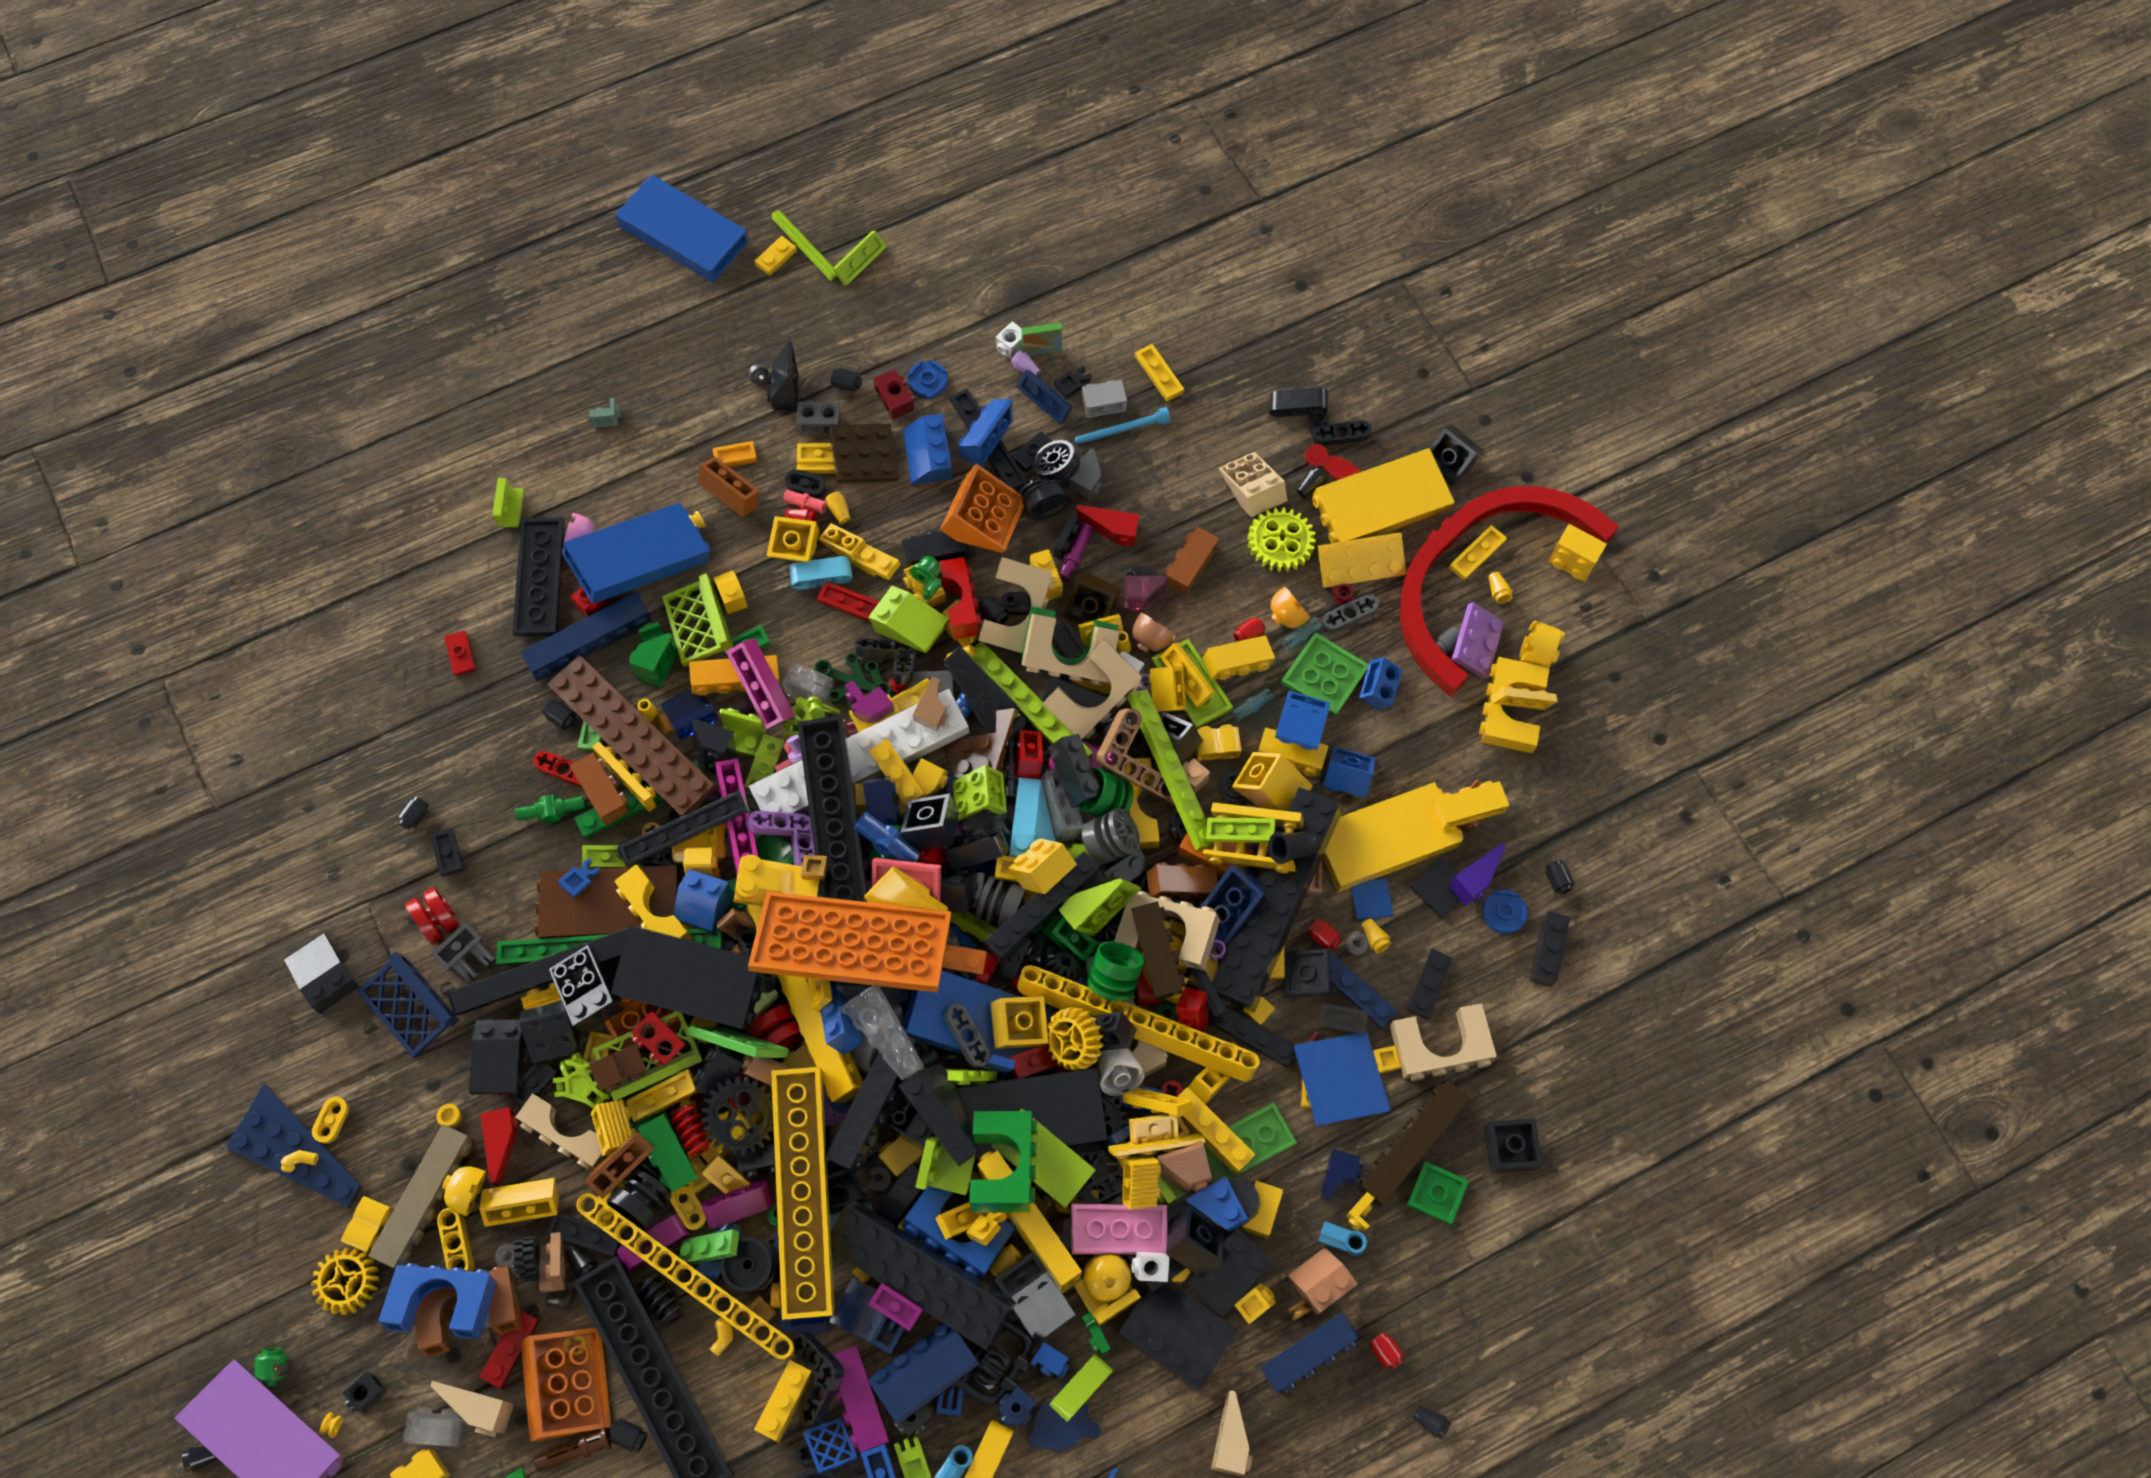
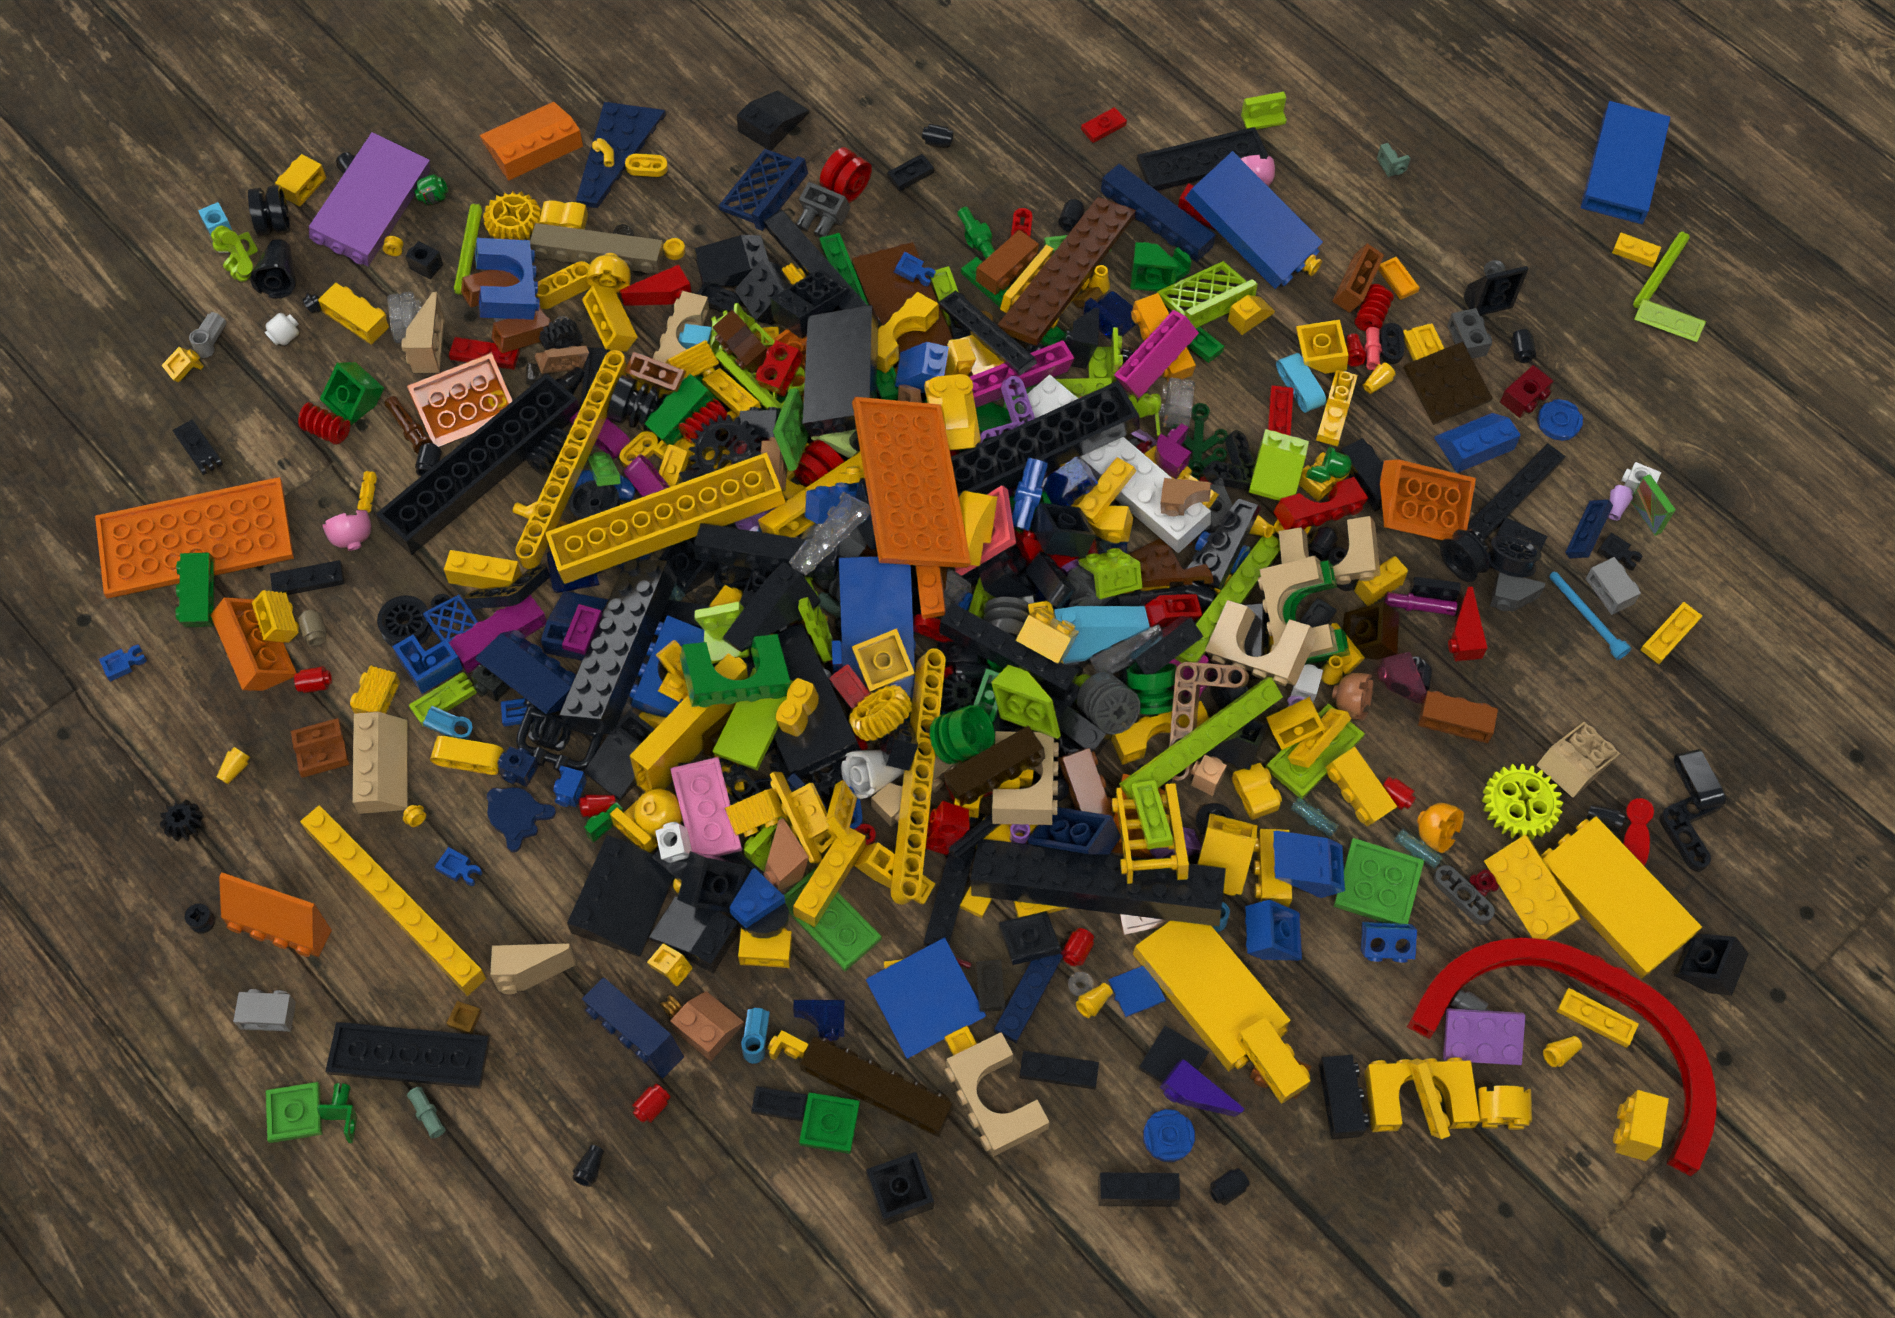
camera: 75 degrees right, 5 degrees down
pearl gold plate [801,855,828,881] -> none
dark grey beam [943,1004,990,1068] -> none
blue slope [958,399,1013,467] -> none
lime beam [1049,1353,1114,1422] -> none
black plant [1268,831,1322,864] -> none
none -> lime axle [454,204,482,295]
none -> orange slope [479,102,583,181]
none -> red cone [579,795,616,819]
none -> medium azure brick [678,324,712,349]
none -> black plate [751,1086,807,1122]
none -> yellow brick [776,678,819,737]
none -> black brick [1318,1054,1369,1140]
none -> red piece [1355,284,1394,332]

